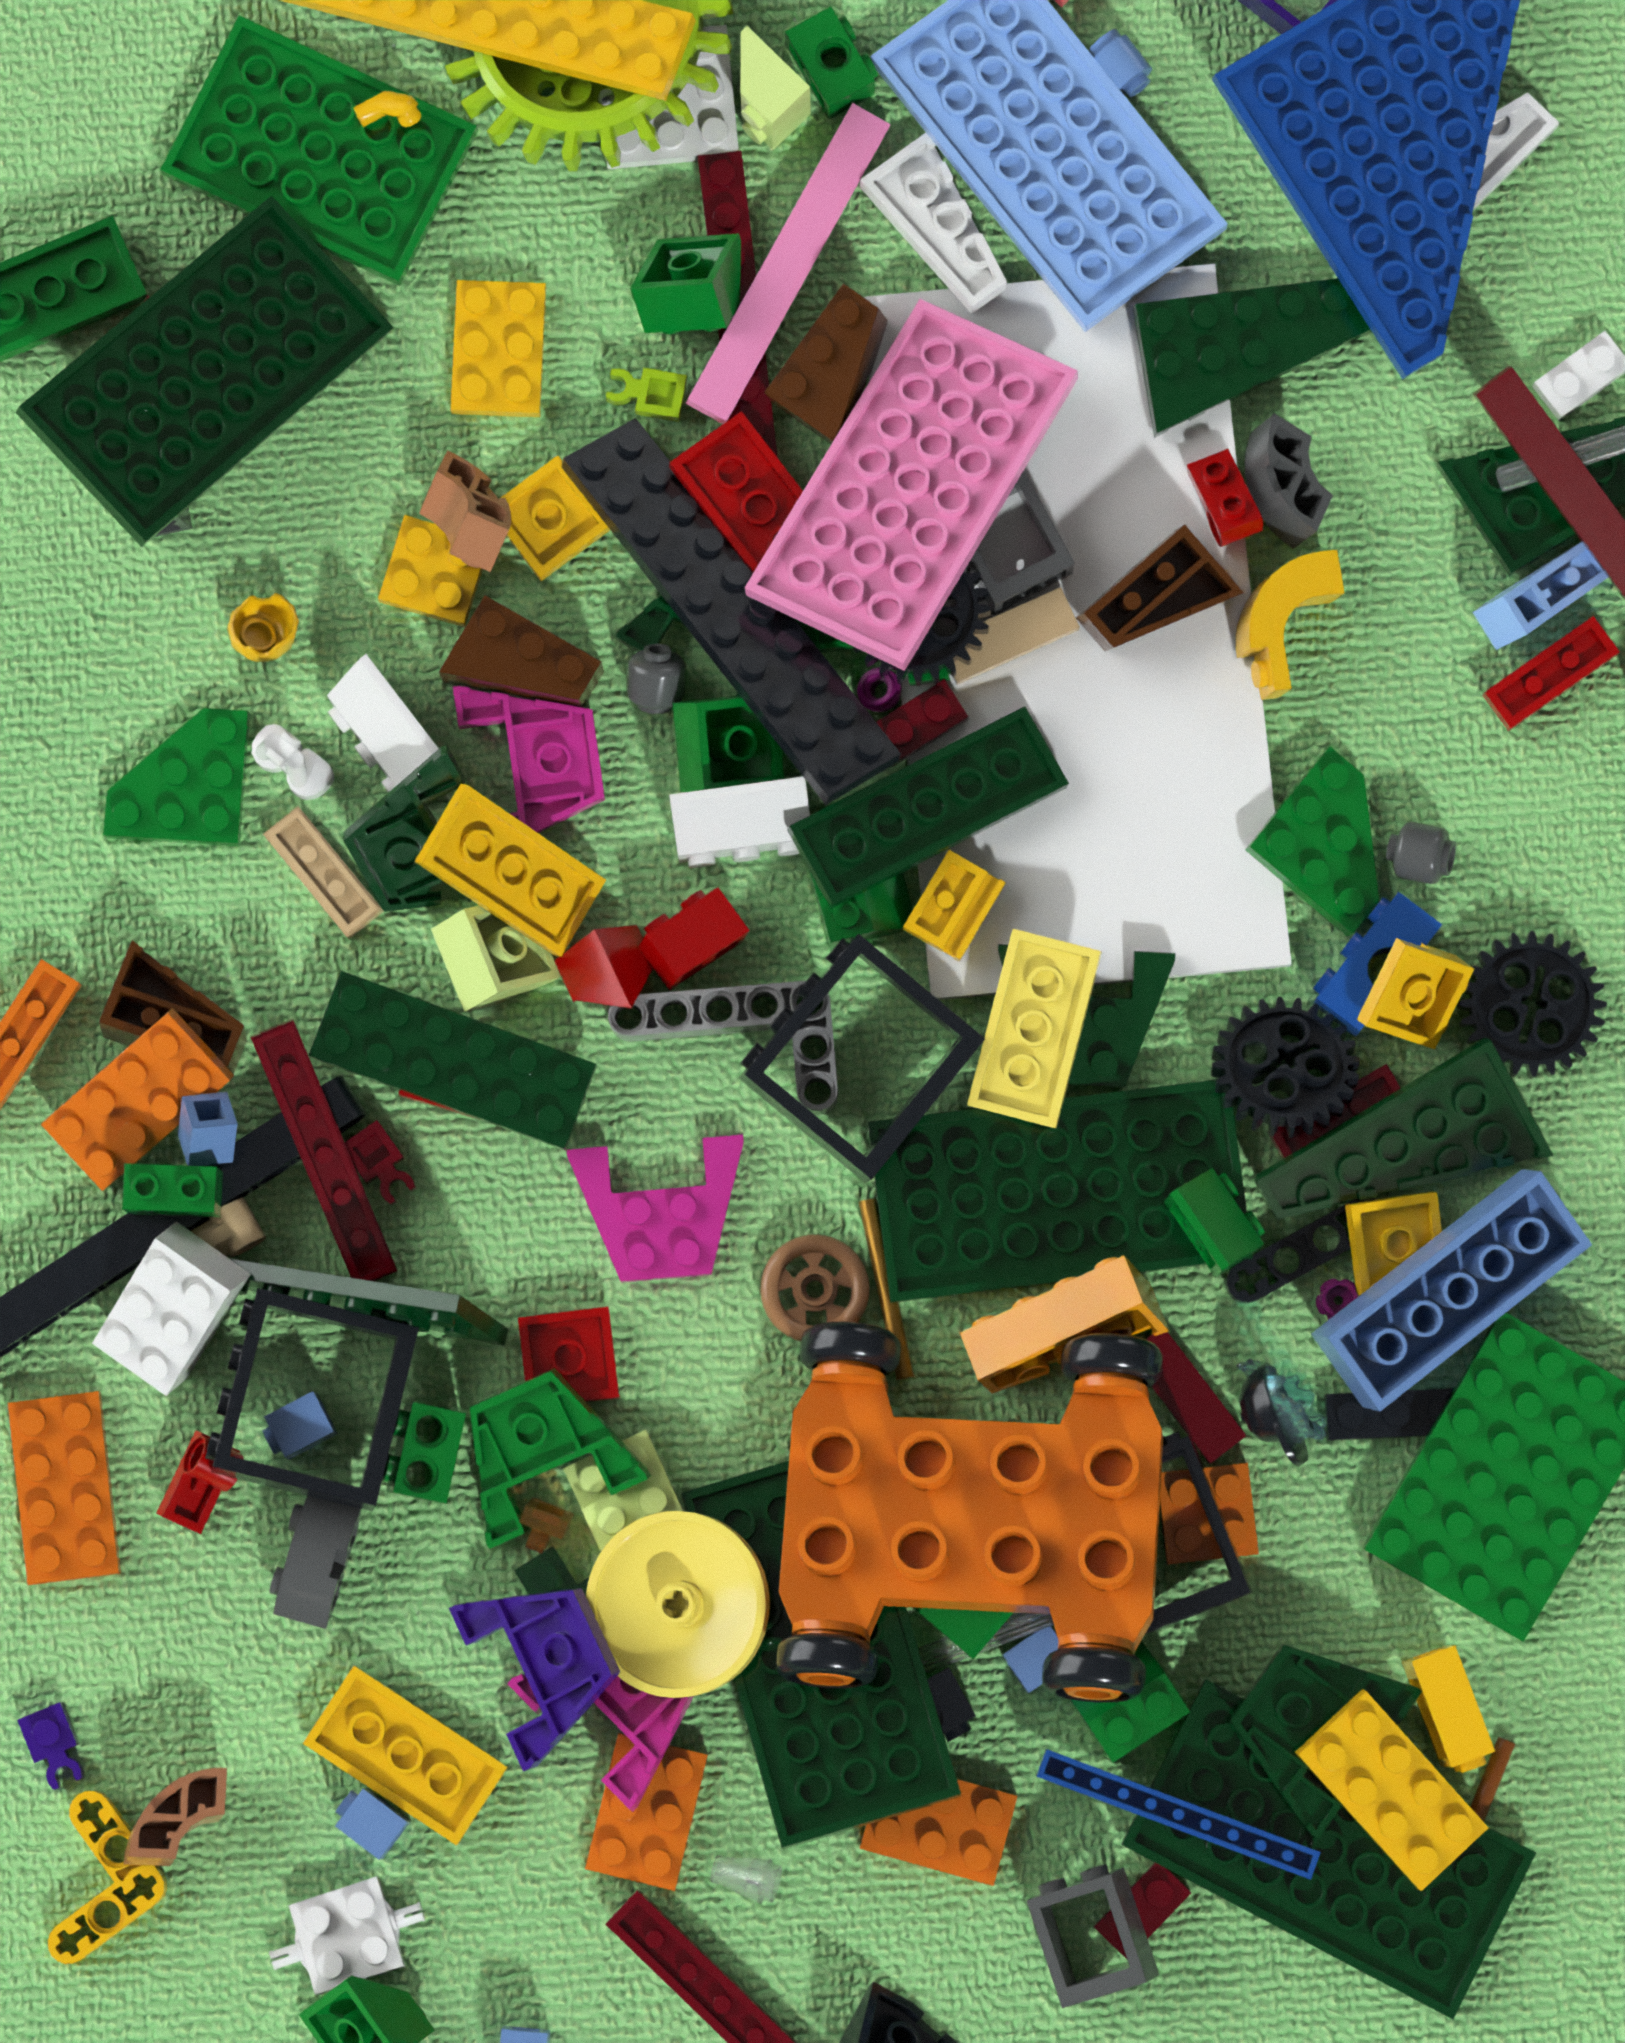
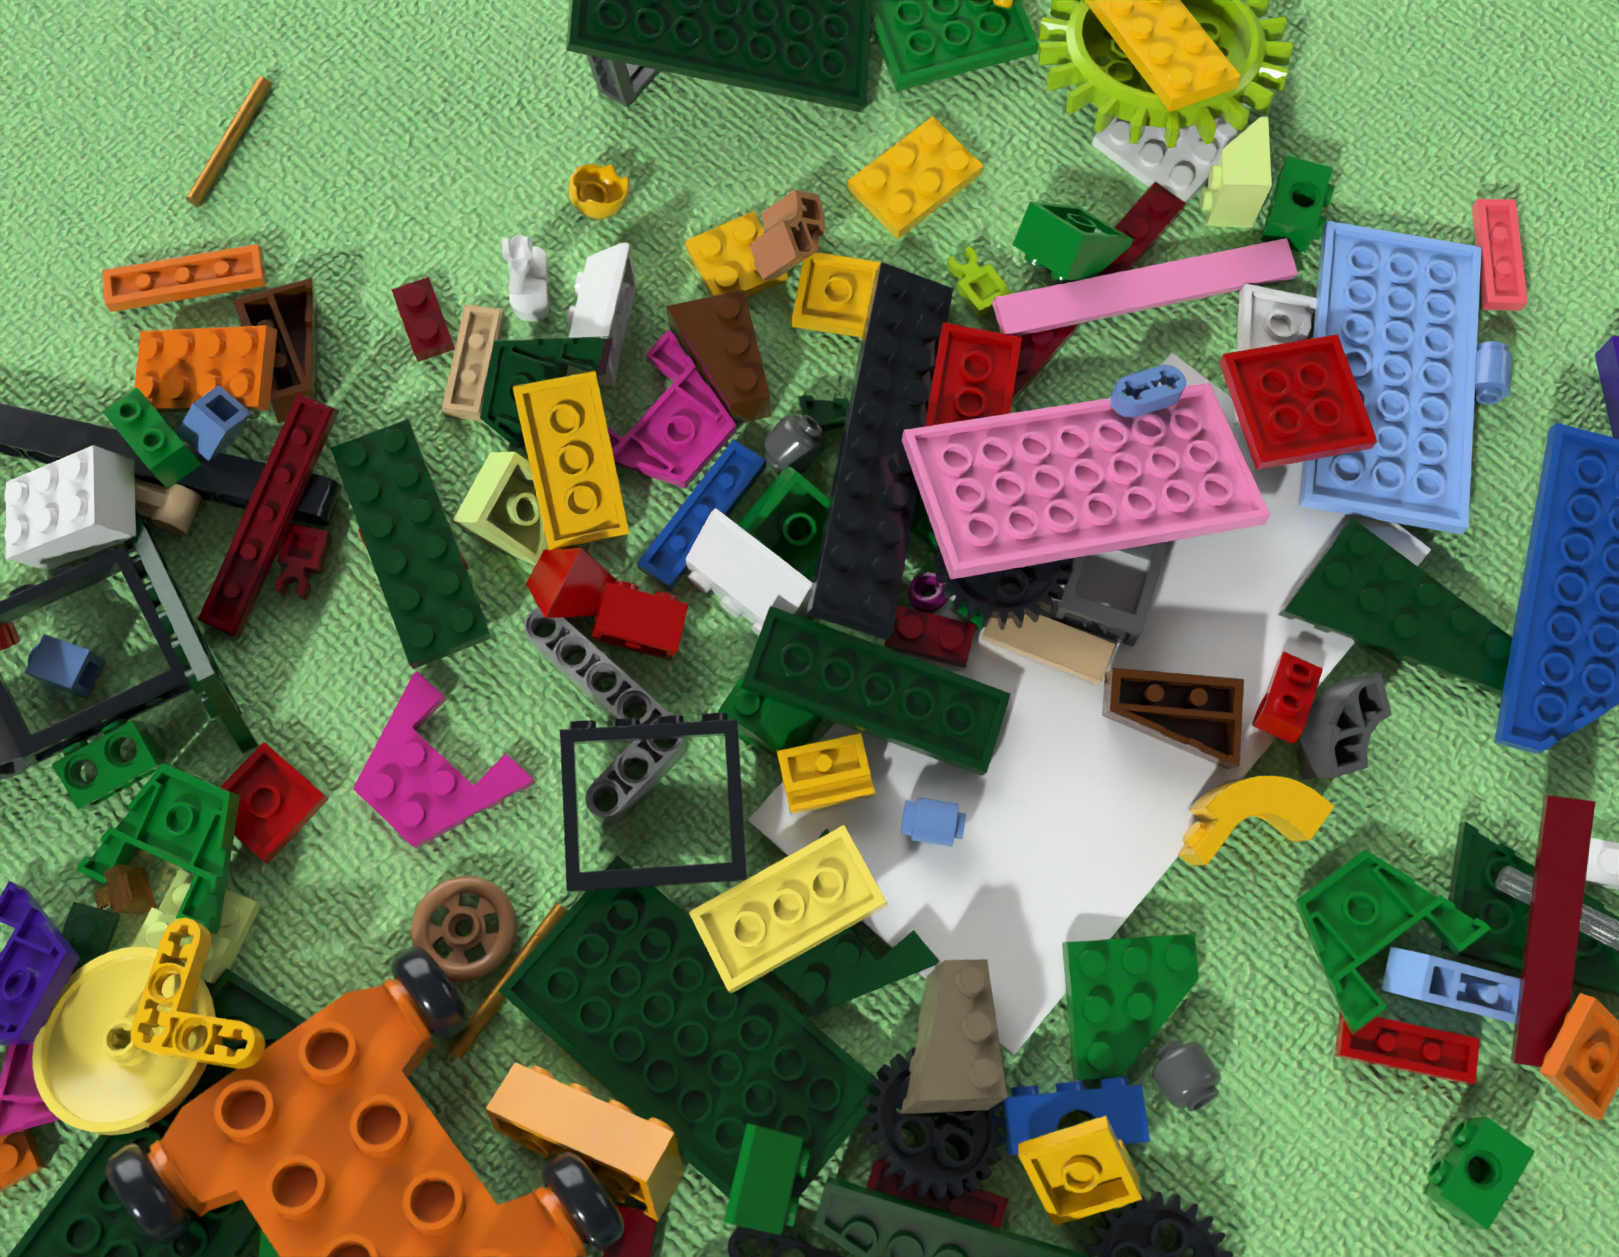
camera: 45 degrees right, 10 degrees down
green plate [103,708,250,846] -> none
reddish brown wedge [764,283,888,444] -> none
none -> yellow beam [131,918,265,1069]
none -> dark red plate [391,277,455,362]
none -> blue plate [637,439,767,591]
none -> medium blue brick [901,797,966,847]
none -> dark tan wedge [901,959,1008,1114]
none -> medium blue beam [1110,365,1186,418]
none -> red plate [1219,334,1378,470]
none -> green wing [1295,849,1491,1035]

